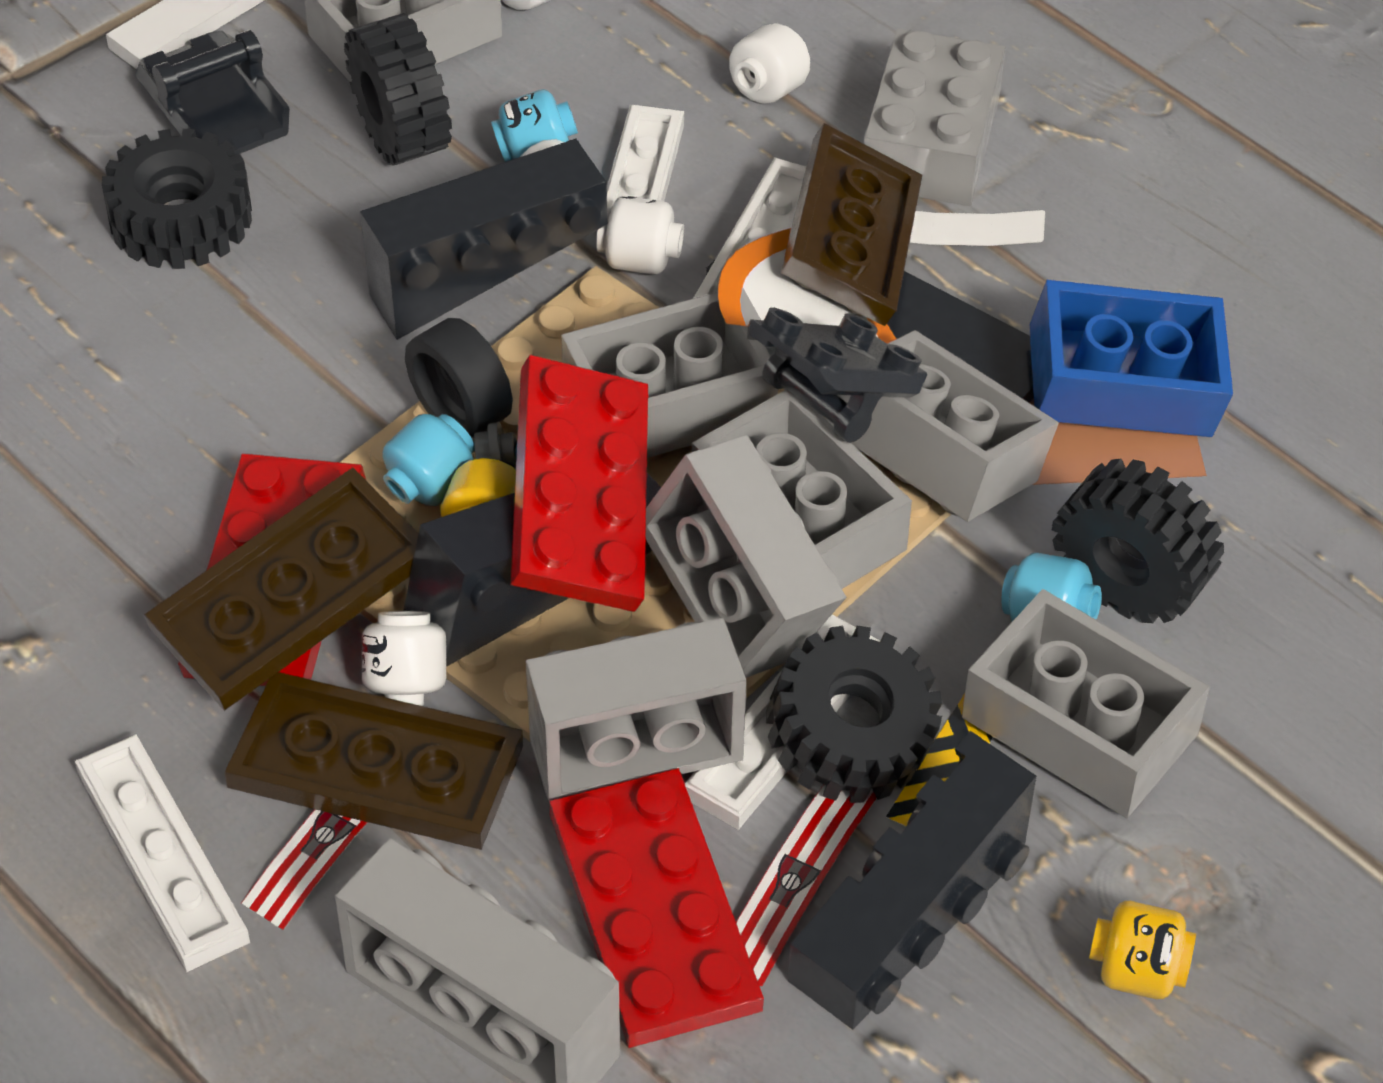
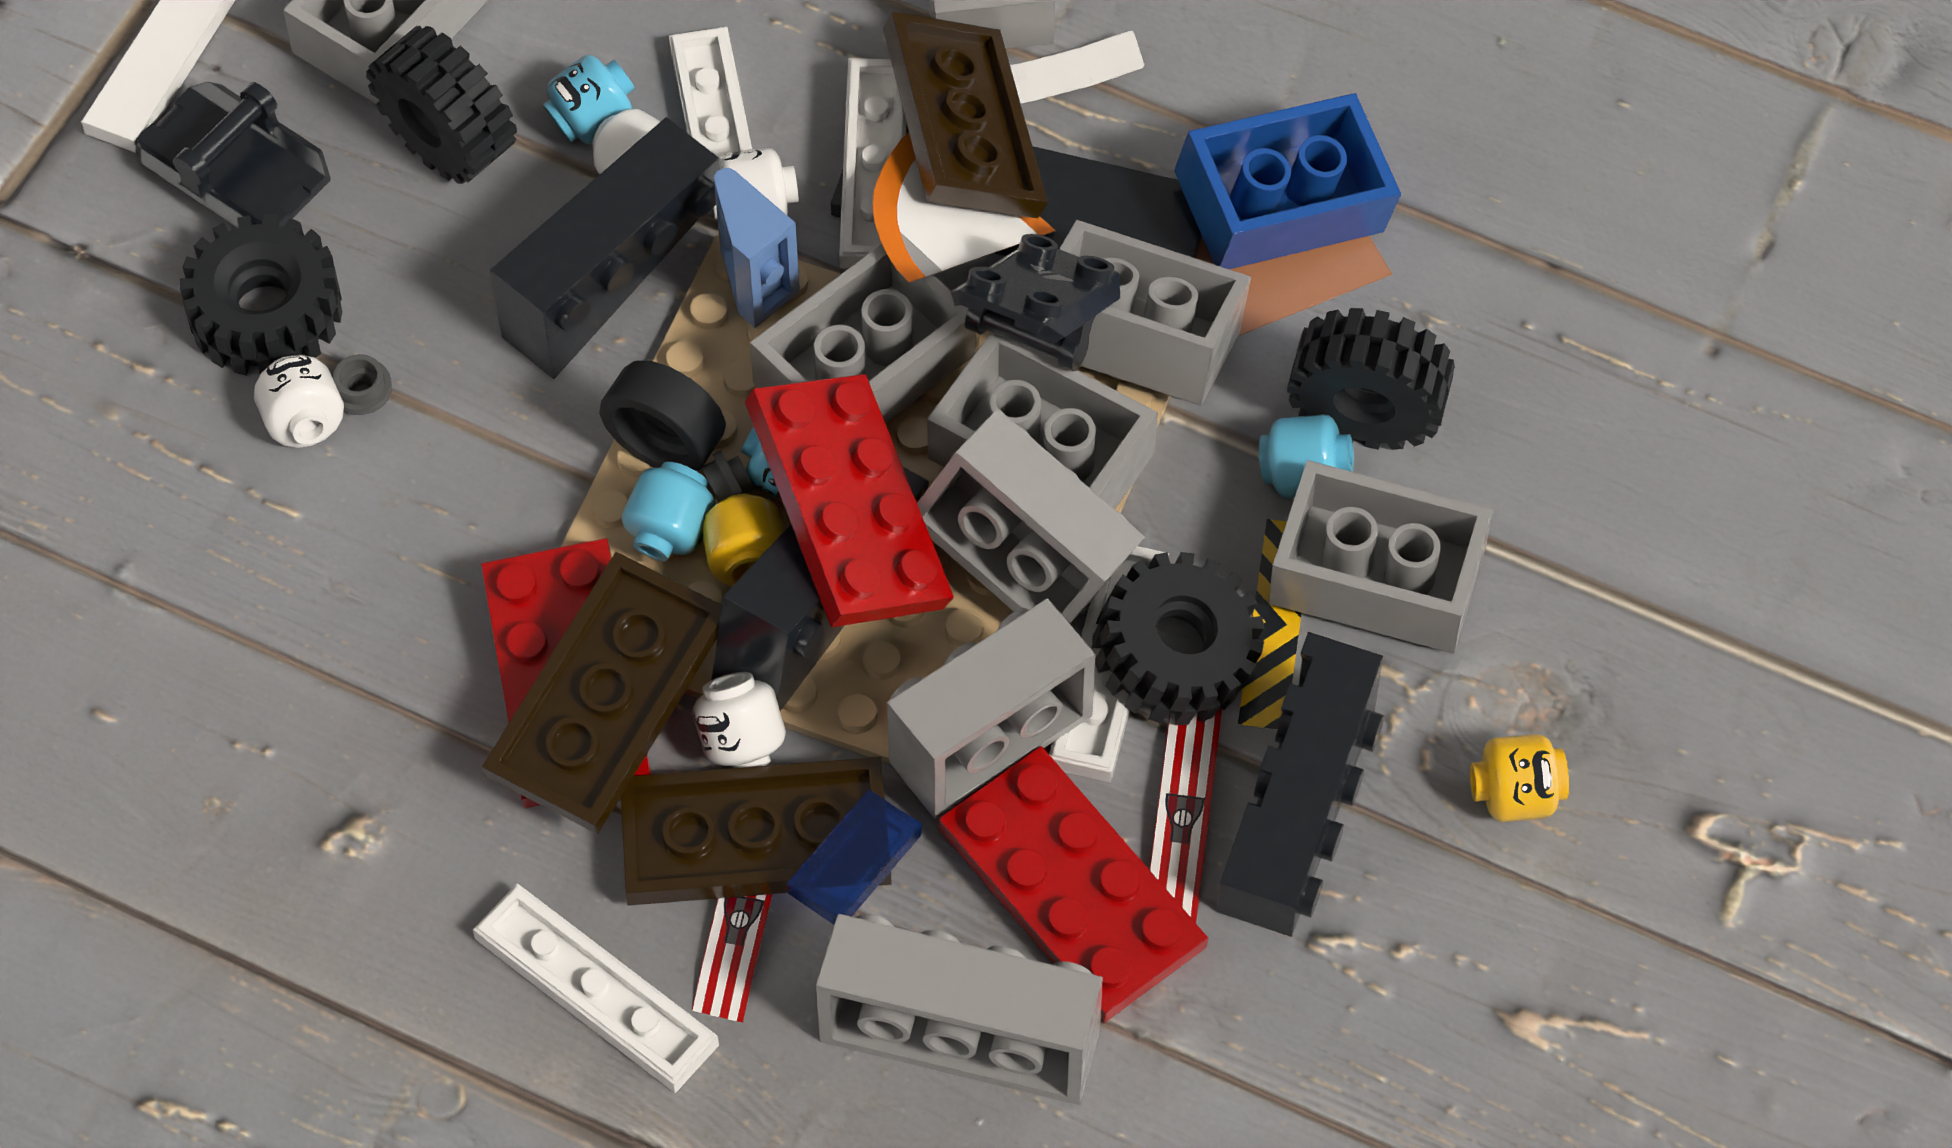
camera: 20 degrees left, 10 degrees up
none -> white head [254,355,344,448]
none -> dark grey plate [332,354,392,415]
none -> medium blue tile [714,168,800,328]
none -> clear blue tile [787,789,922,925]

